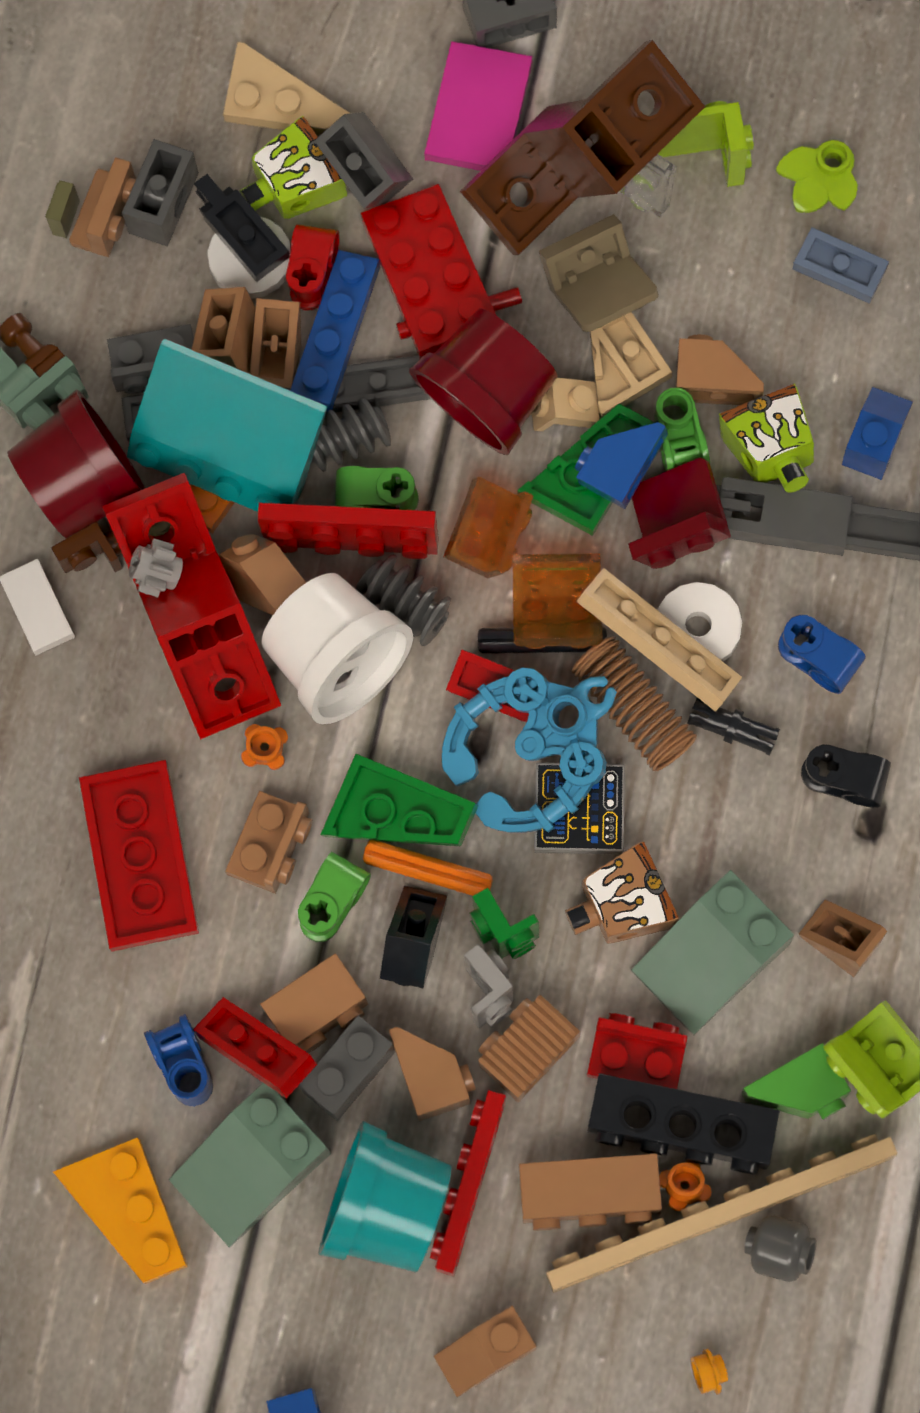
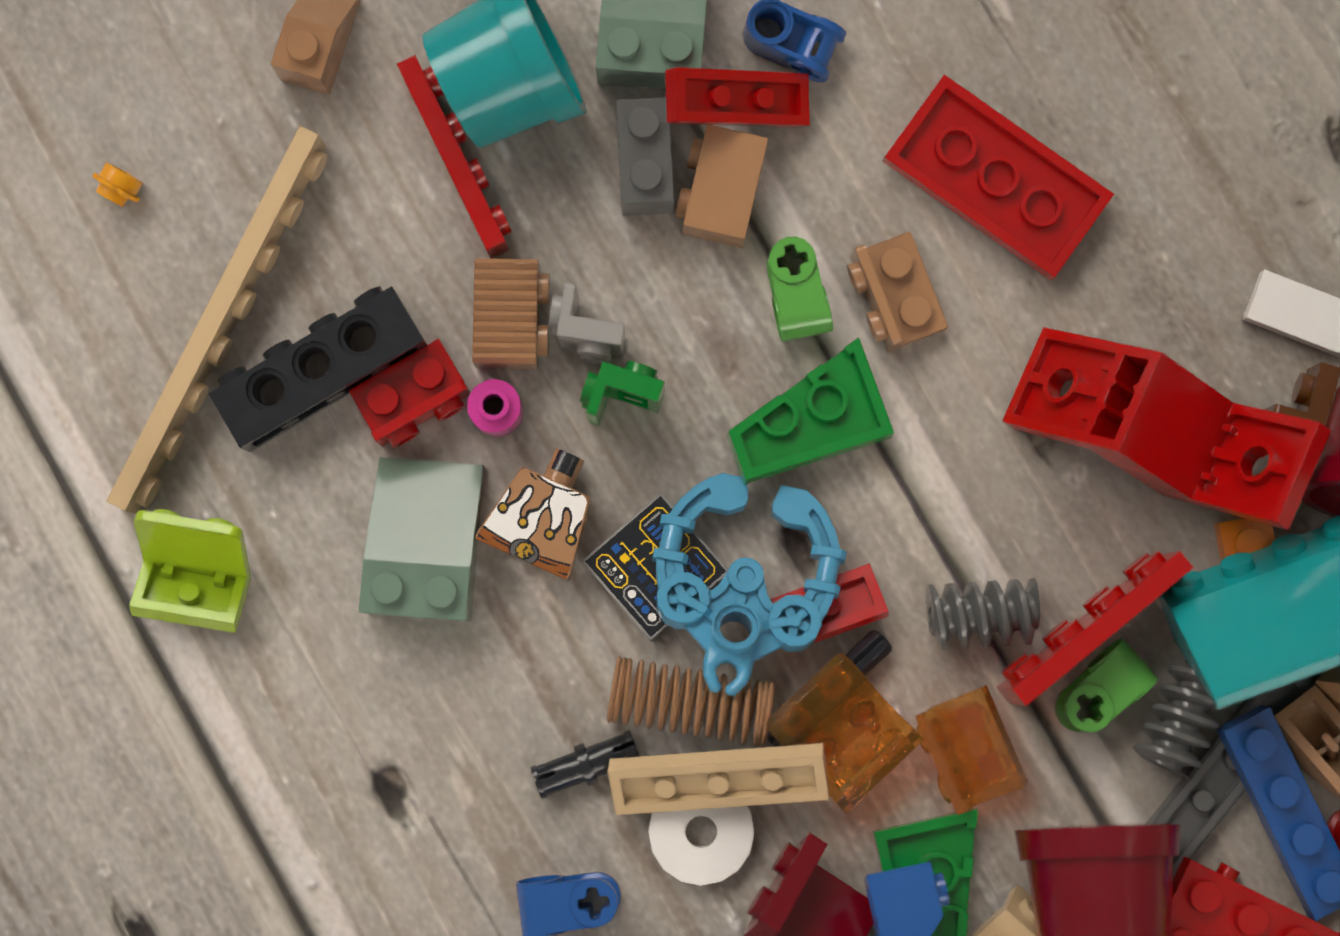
camera: 130 degrees right, 10 degrees up
light grey gear [129,538,183,597] -> none
medium nougat slope [219,534,306,615] -> none
orange plate [241,724,288,770] -> none
white piece [262,573,413,724] -> none
orange axle [363,839,493,896] -> none
black slope [379,886,448,989] -> none
medium nougat slope [389,1027,476,1122] -> none
medium nougat brick [519,1154,662,1231] -> none
orange plate [659,1161,712,1211] -> none
bright green slope [741,1043,851,1120] -> none
dark grey head [744,1216,816,1282] -> none
medium nougat slope [799,899,887,977] -> none
black piece [801,744,891,808] -> none
none -> dark pink brick [467,379,524,437]

